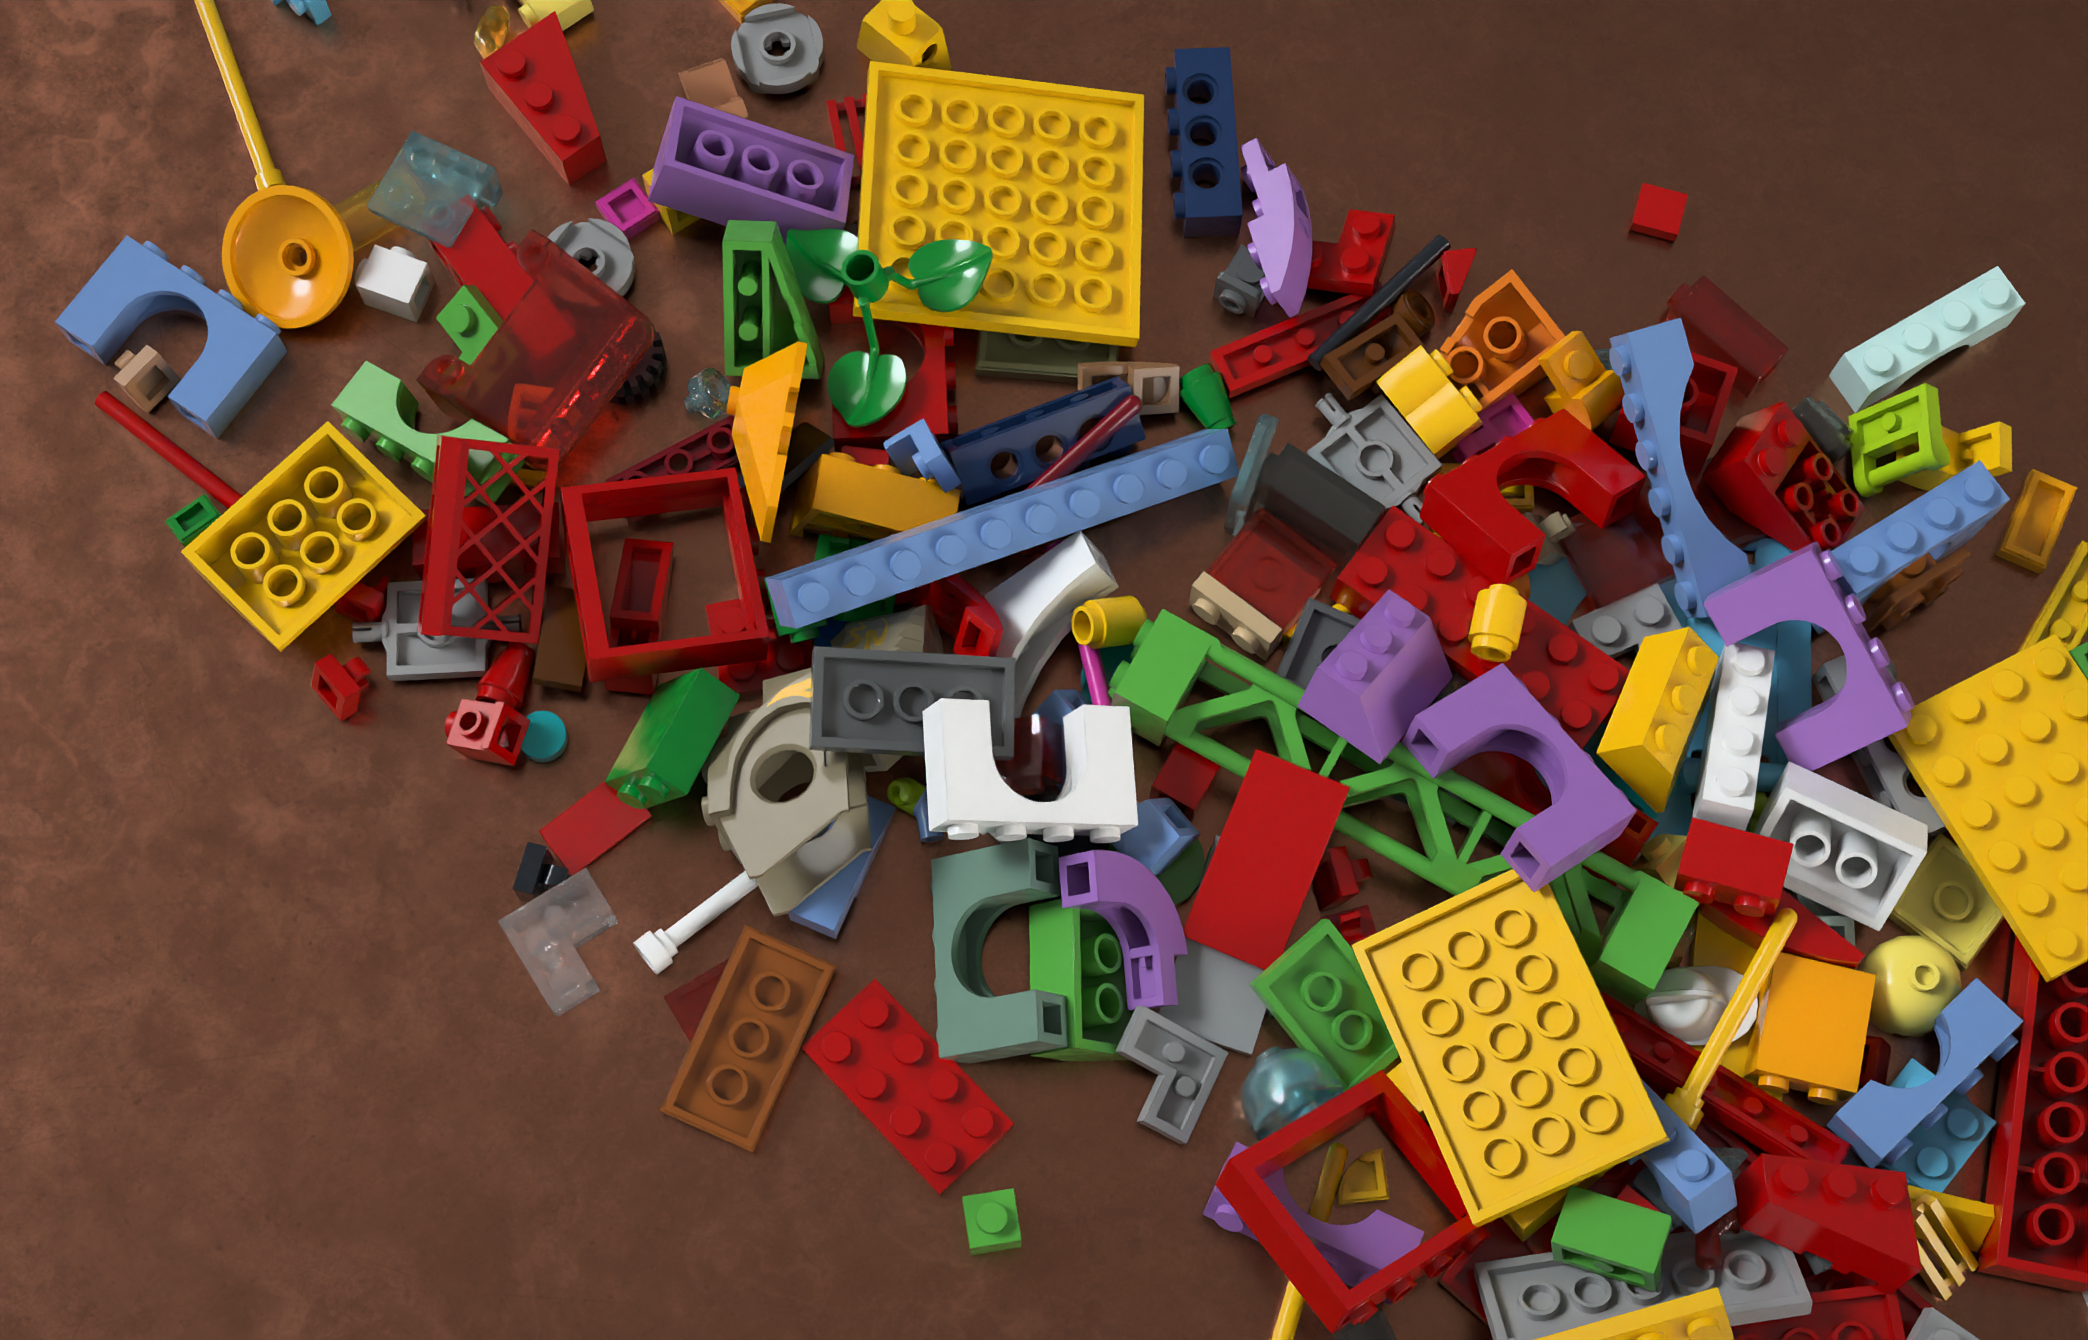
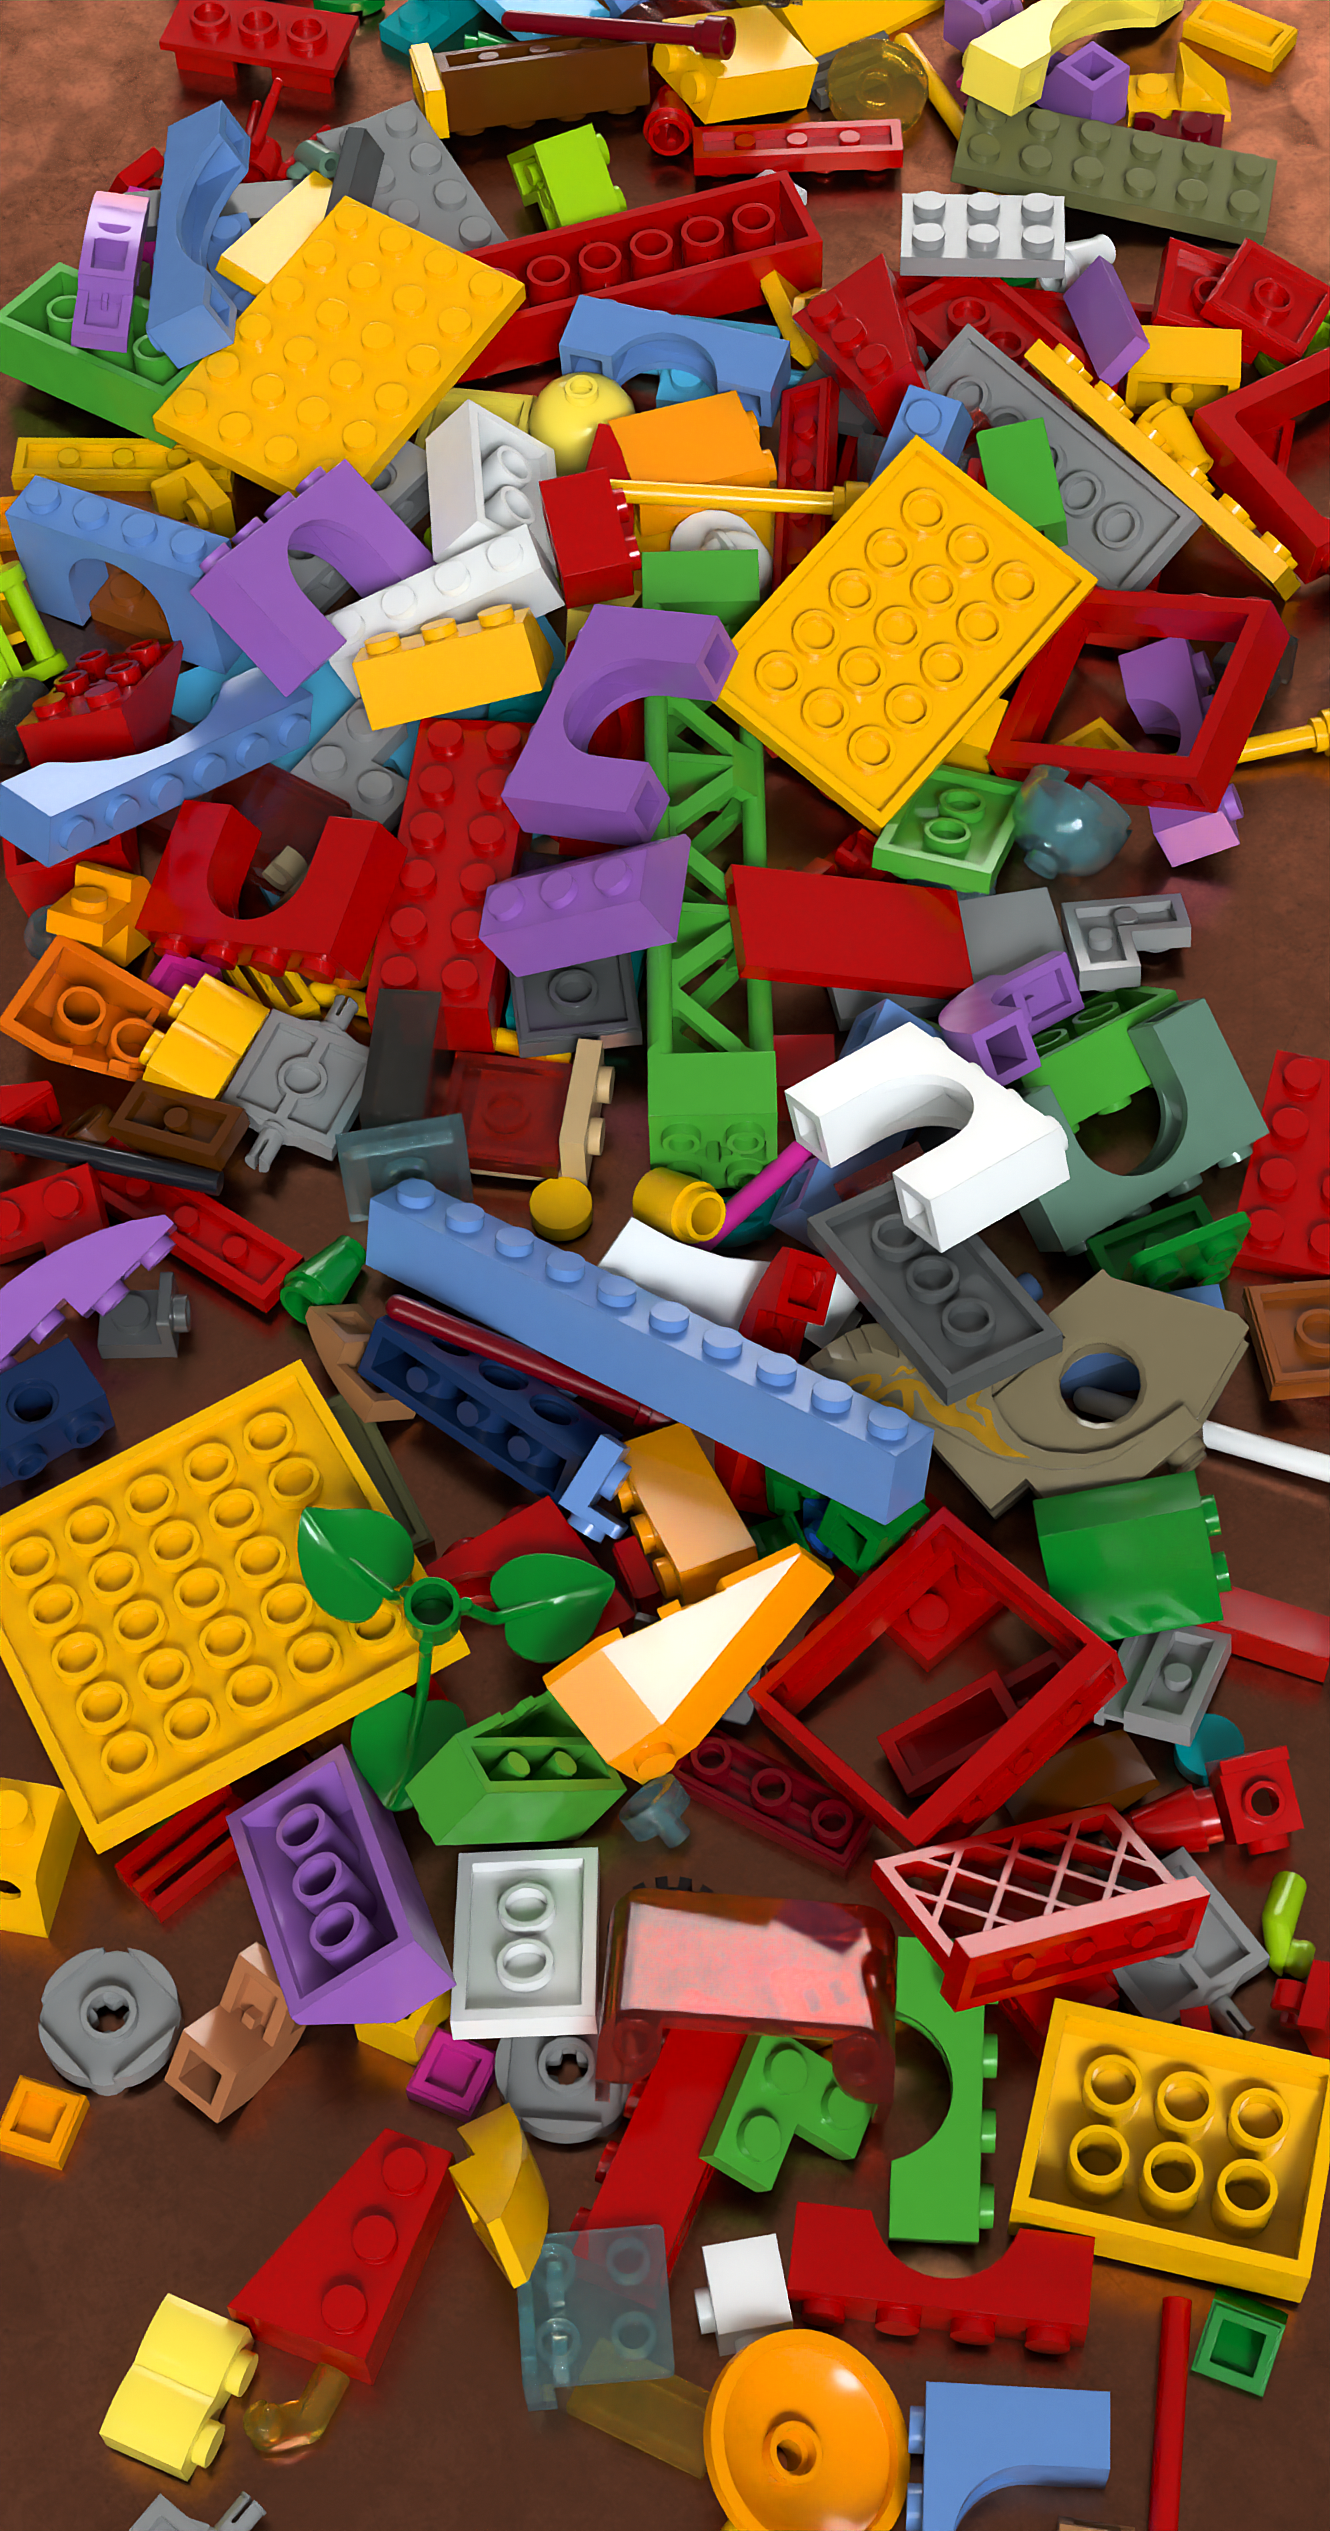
camera: 115 degrees left, 15 degrees down
yellow brick [1468,584,1527,662] -> none
none -> yellow bracket [150,460,237,542]
none -> yellow slope [448,2103,549,2289]
none -> white plate [450,1847,600,2040]
none -> yellow tile [529,1177,593,1241]
none -> red arch [787,2201,1095,2354]
none -> green bracket [1084,1195,1252,1293]
none -> light grey plate [1094,1626,1232,1747]
none -> lime arm [1261,1871,1316,1979]

